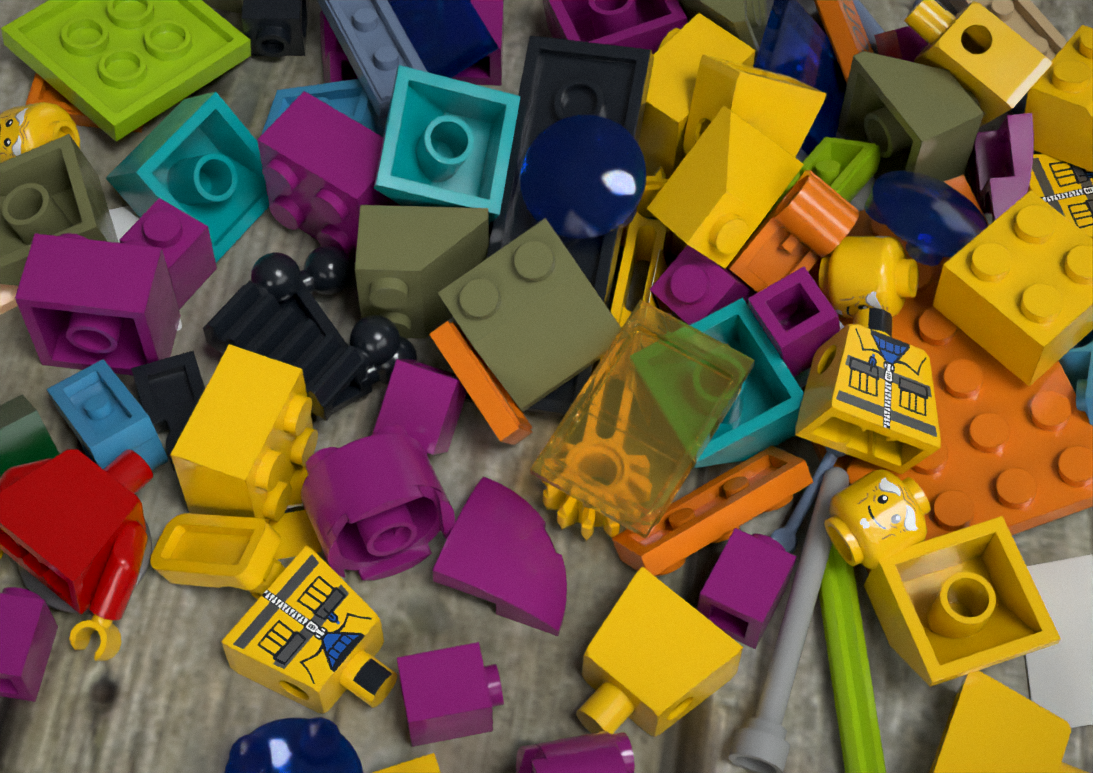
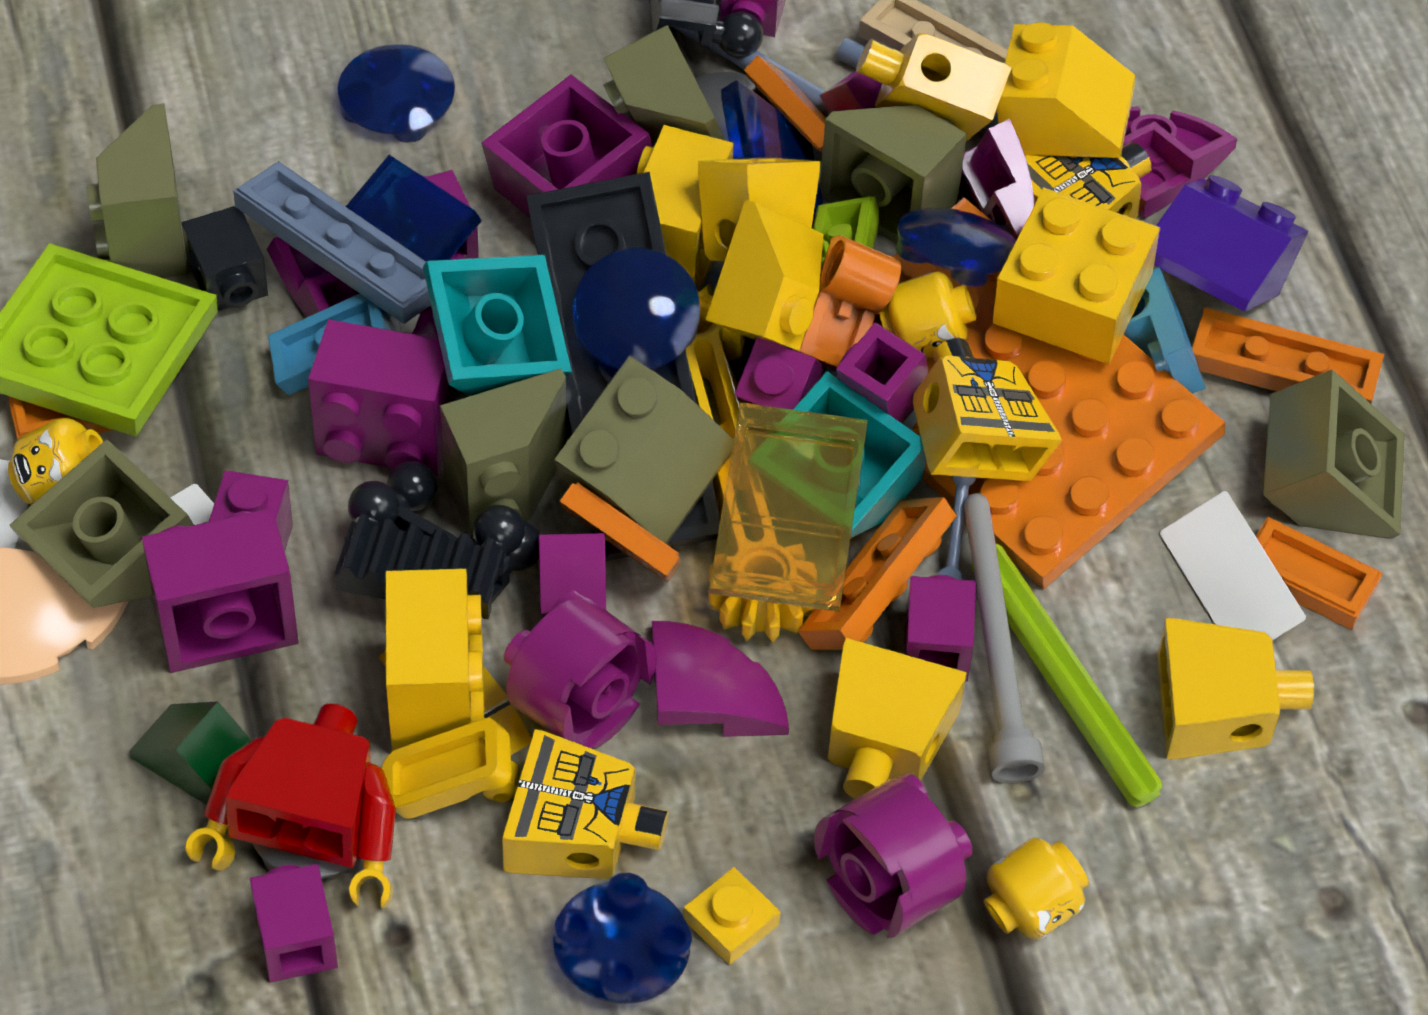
camera: 25 degrees left, 5 degrees down
dark azure plate [46,359,168,470] -> none
teal slope [106,91,269,263] -> none
black plate [131,351,205,471] -> none
magenta brick [397,642,504,747] -> none
yellow head [824,469,931,569] -> none
yellow slope [864,516,1061,687] -> none

